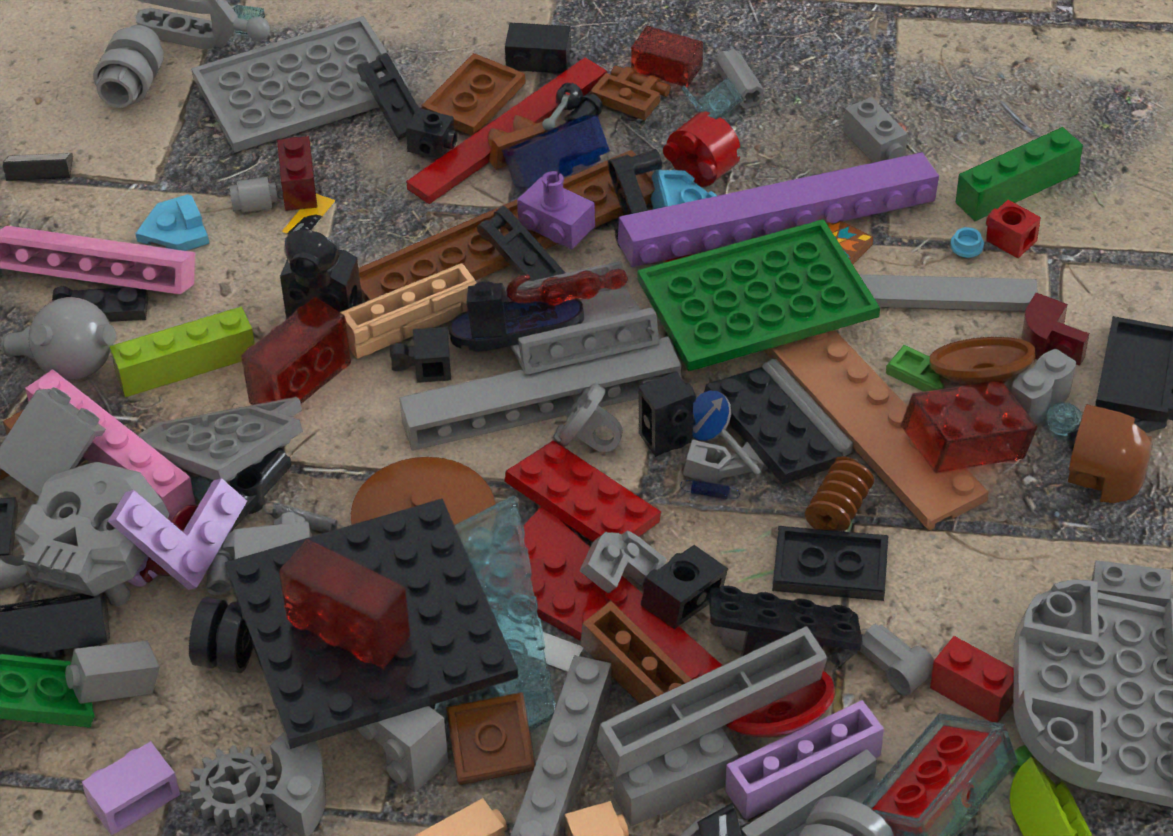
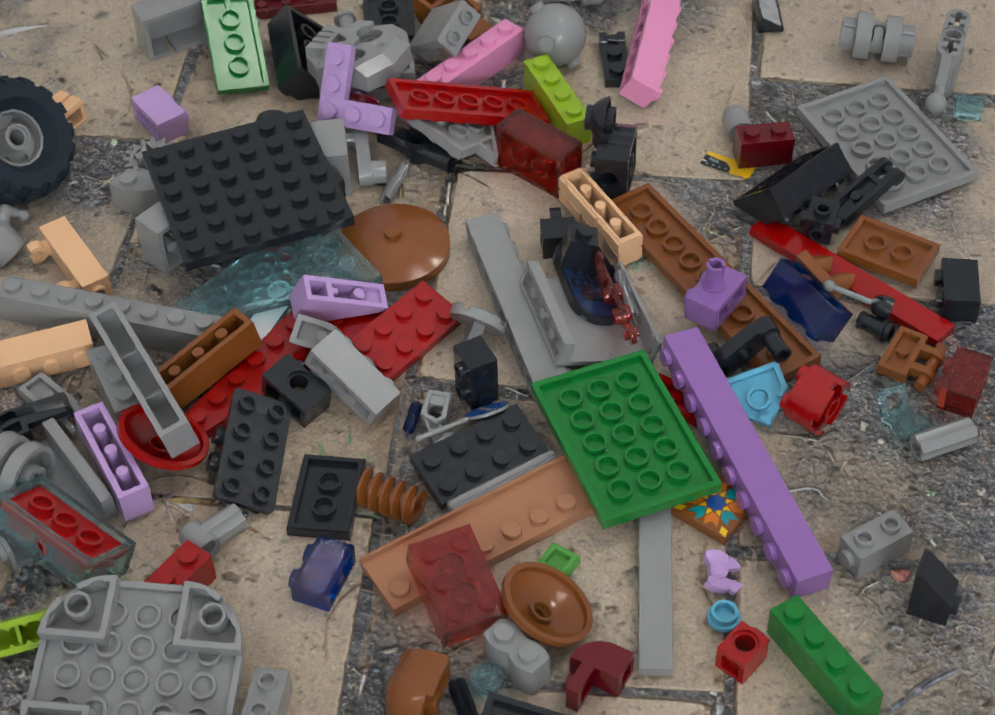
camera: 90 degrees right, 0 degrees up
light grey brick [65,640,160,703] -> none
medium azure plate [135,194,209,251] -> none
clear red brick [279,539,410,669] -> none
dark orange tile [446,692,536,785] -> none
black plate [477,206,565,281] -> none
none -> clear blue brick [288,534,356,612]
none -> lavender slope [290,275,388,321]
none -> light grey brick [304,329,401,426]
none -> red plate [385,78,551,130]
none -> lavender piece [702,549,743,595]
none -> black slope [733,142,852,225]
none -> black slope [906,549,962,626]

